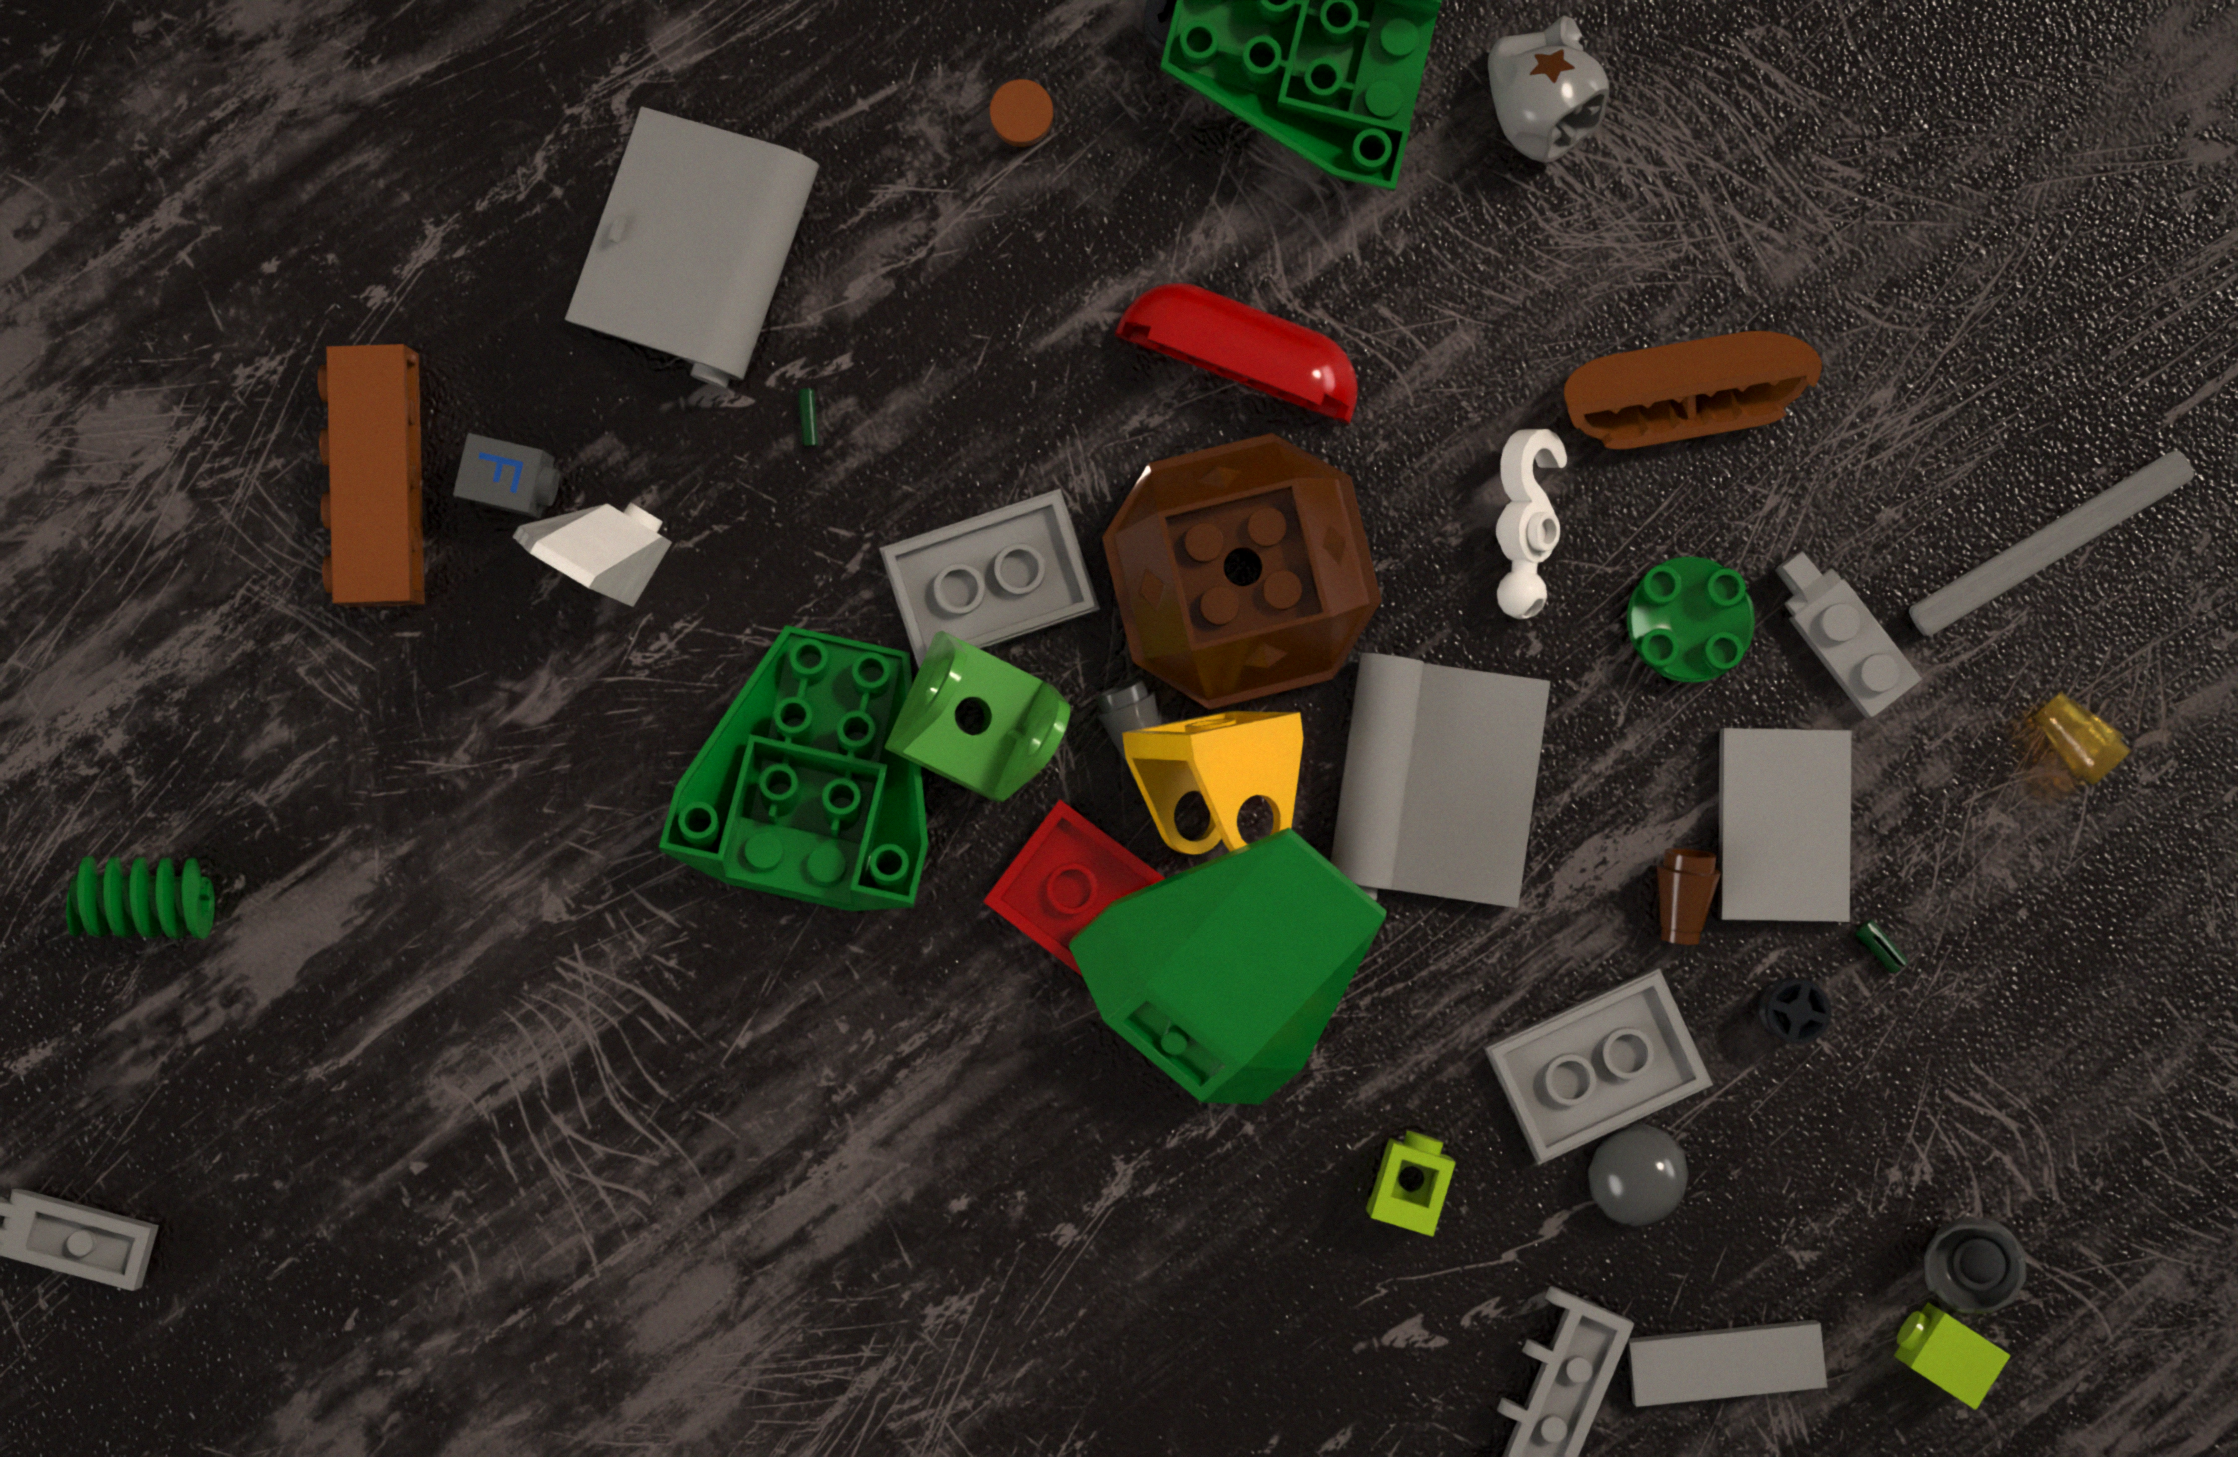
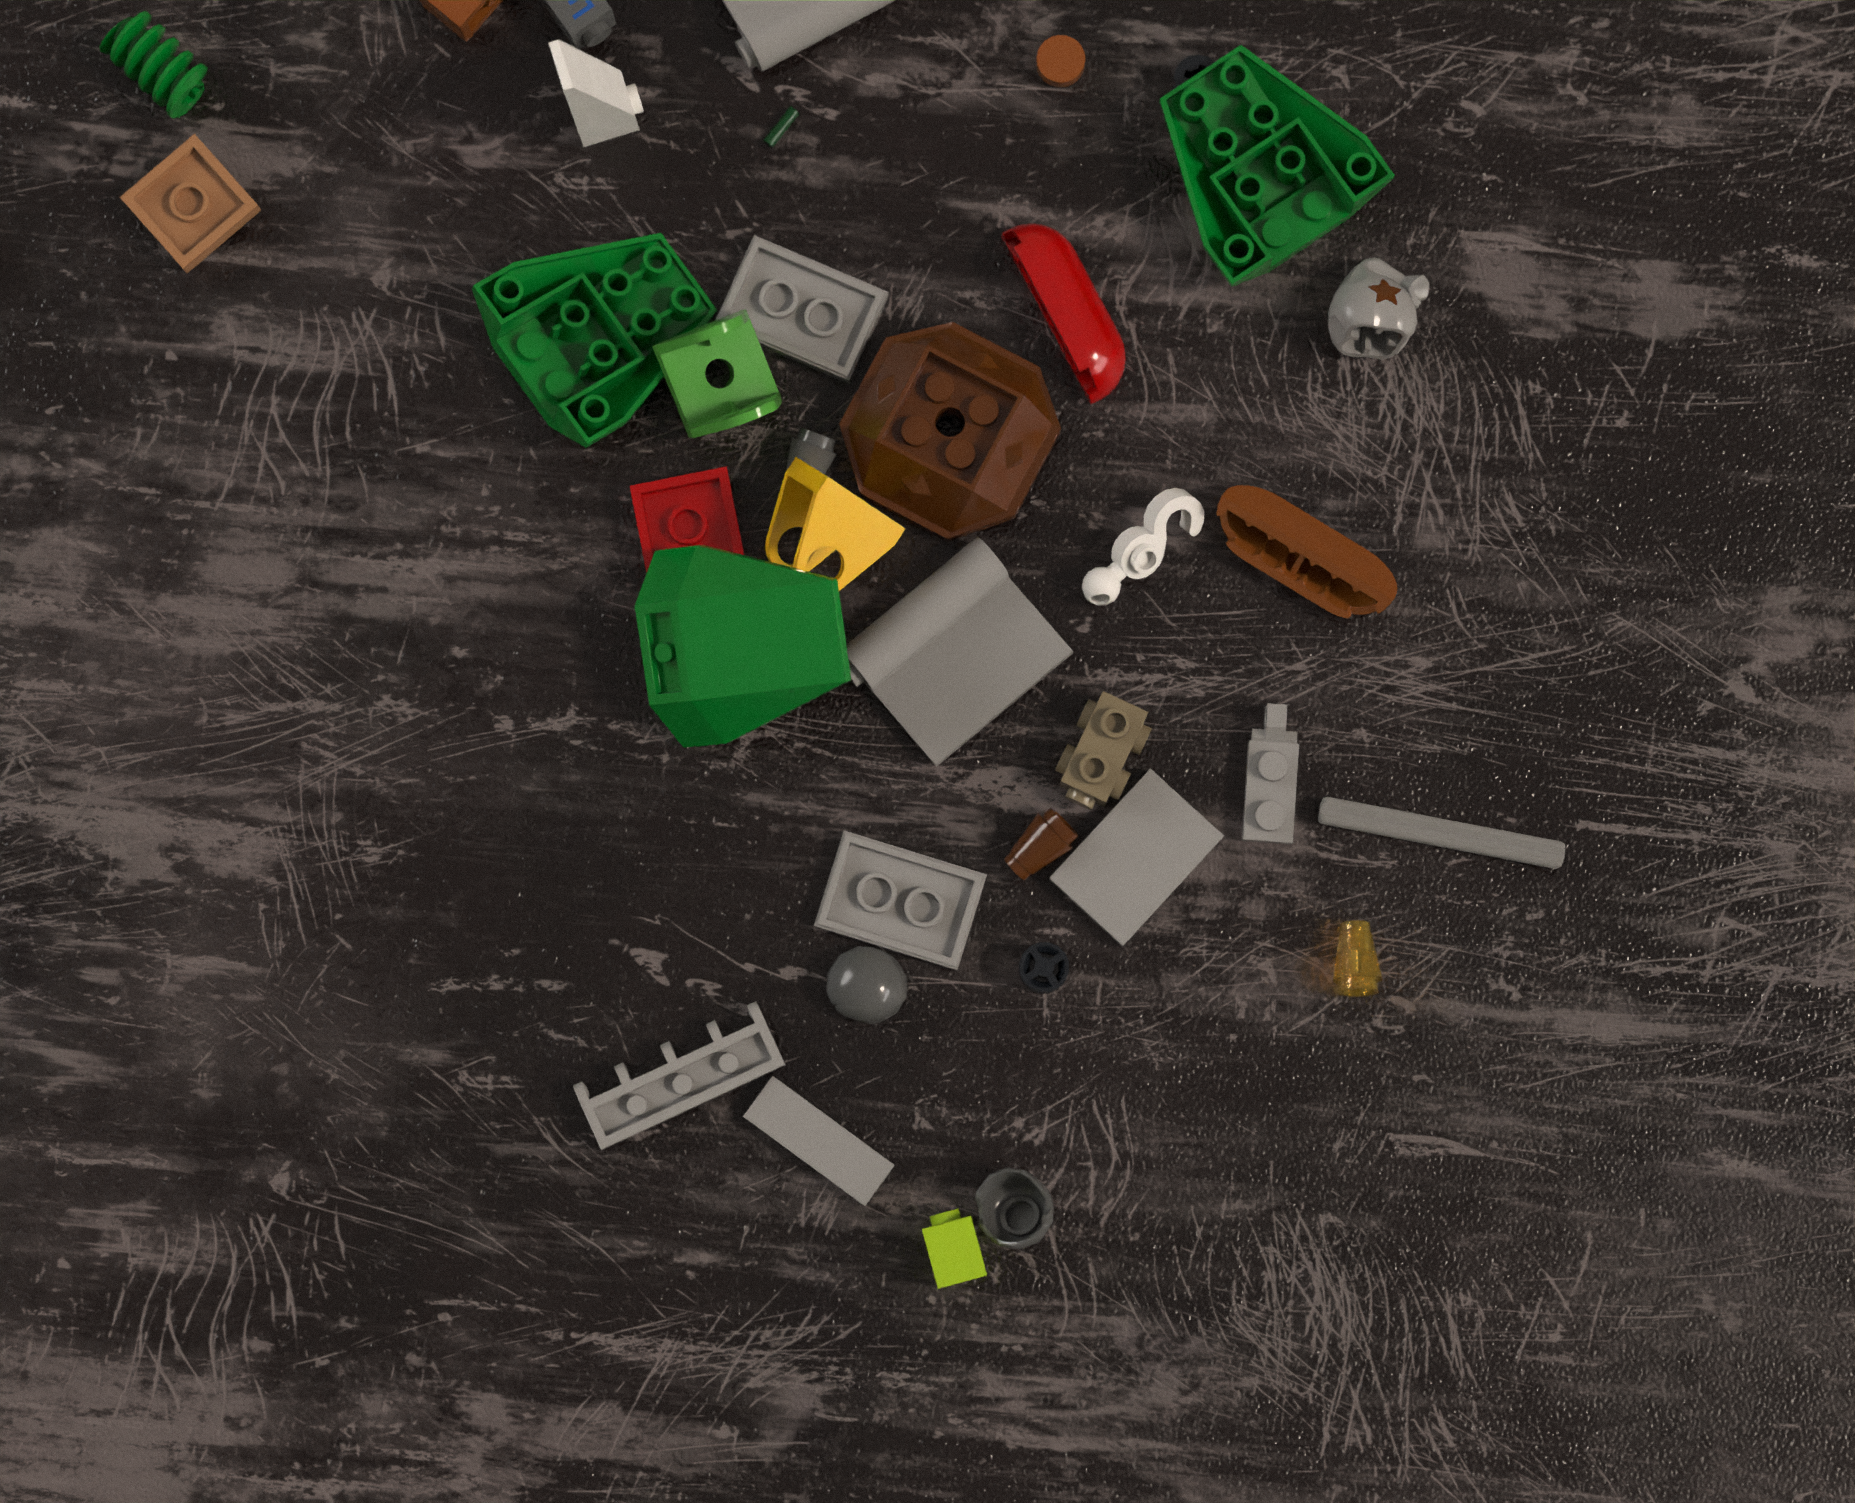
camera: 45 degrees right, 5 degrees down
lime brick [1366,1131,1456,1237] -> none
green dish [1627,557,1755,683] -> none
dark green piece [1855,919,1908,974] -> none
none -> medium nougat plate [120,134,261,273]
none -> dark tan brick [1055,691,1152,810]

